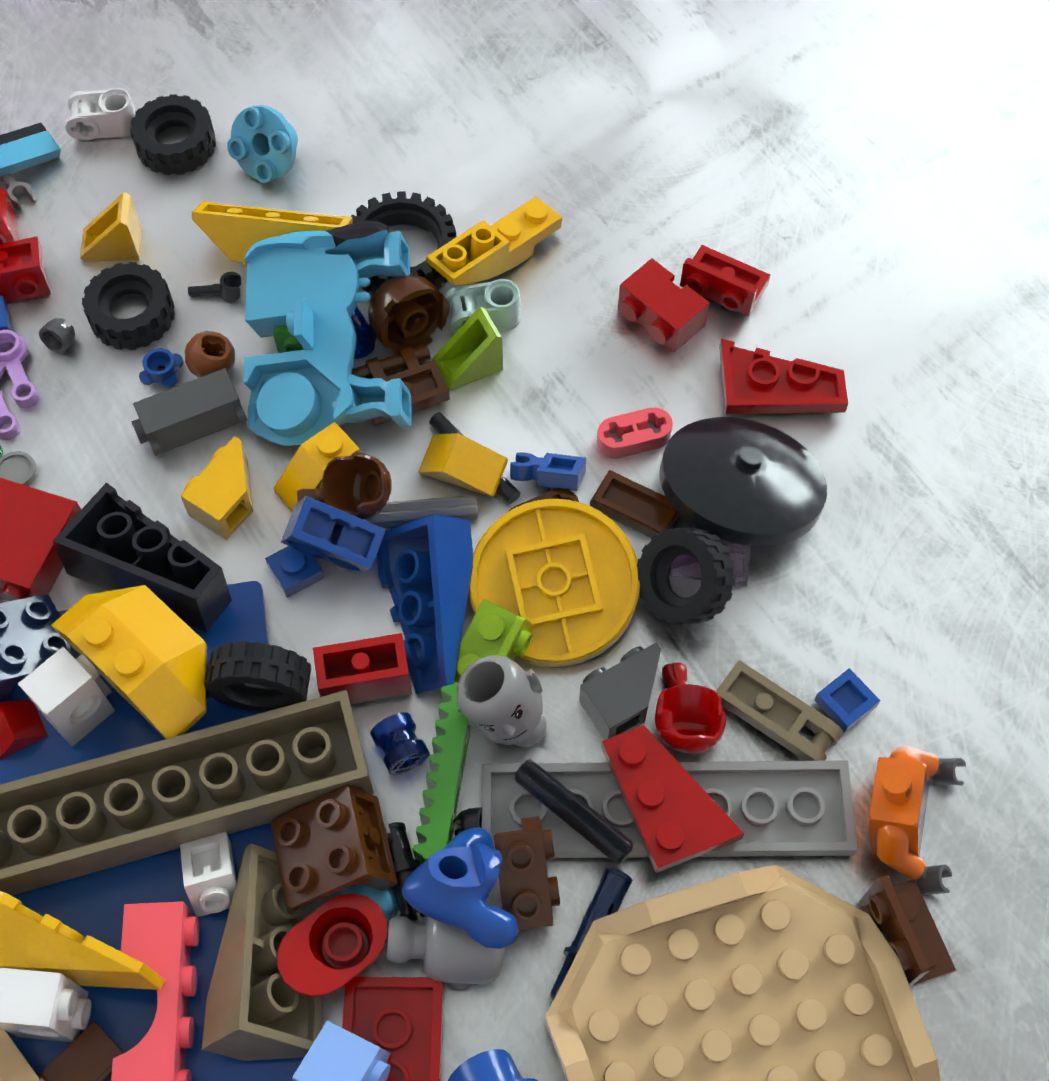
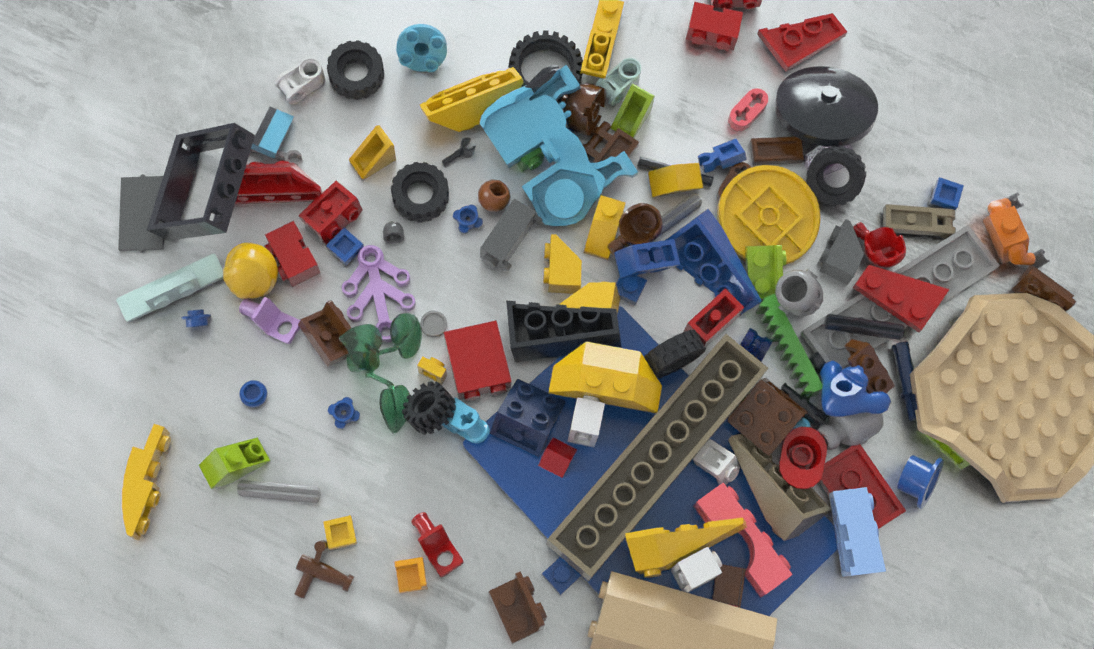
camera: 40 degrees left, 10 degrees up
none -> yellow slope [559,281,620,315]

